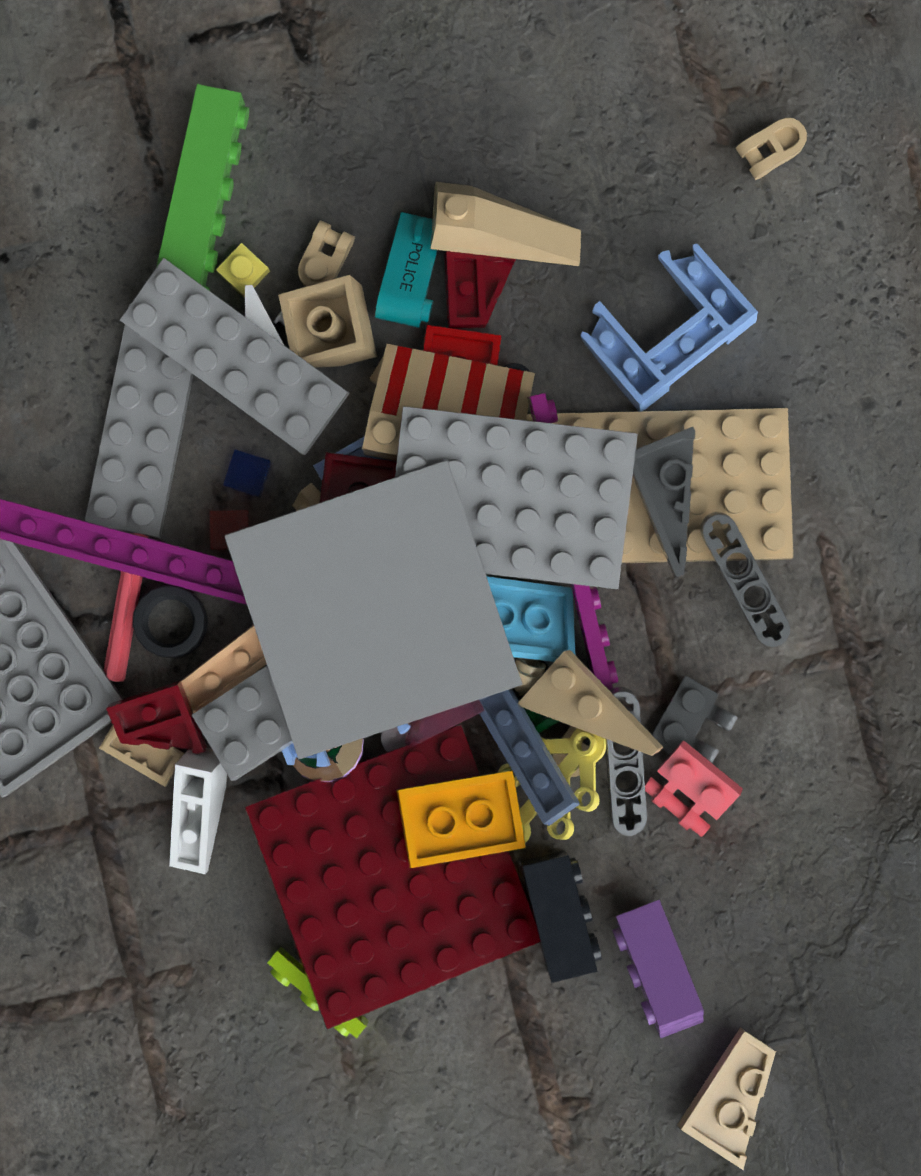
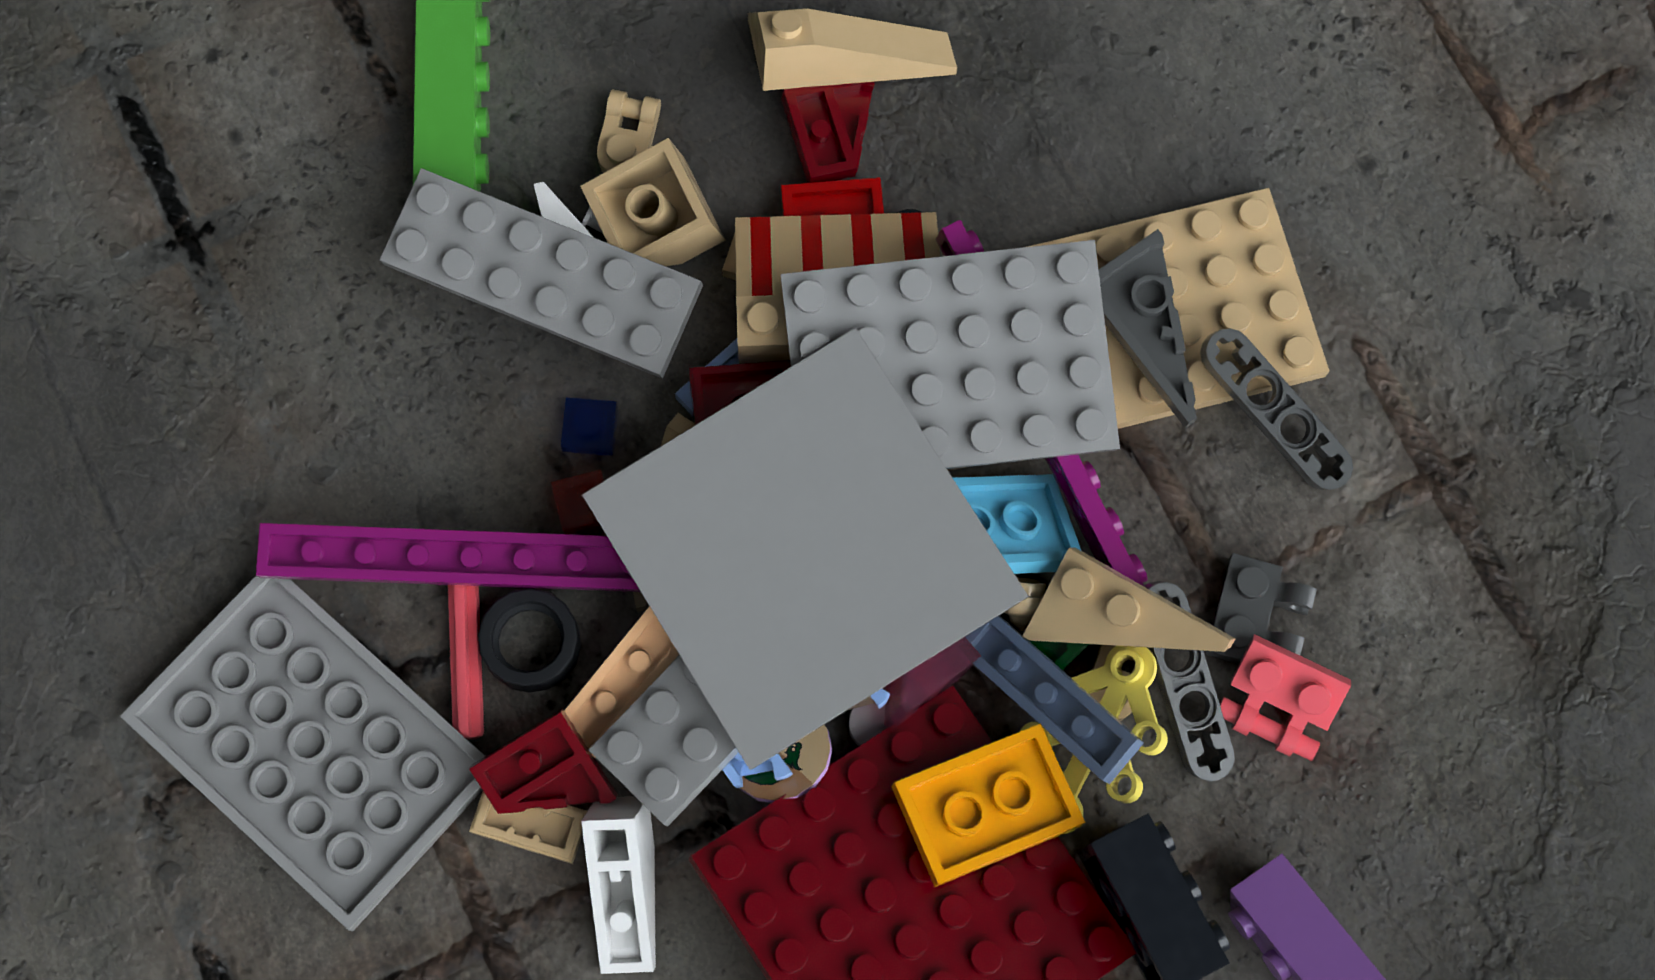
camera: 15 degrees left, 10 degrees down
light grey plate [85,304,194,539] -> none
light yellow plate [216,243,270,298] -> none
teal door [375,212,438,328] -> none
light blue wedge [581,244,758,412] -> none

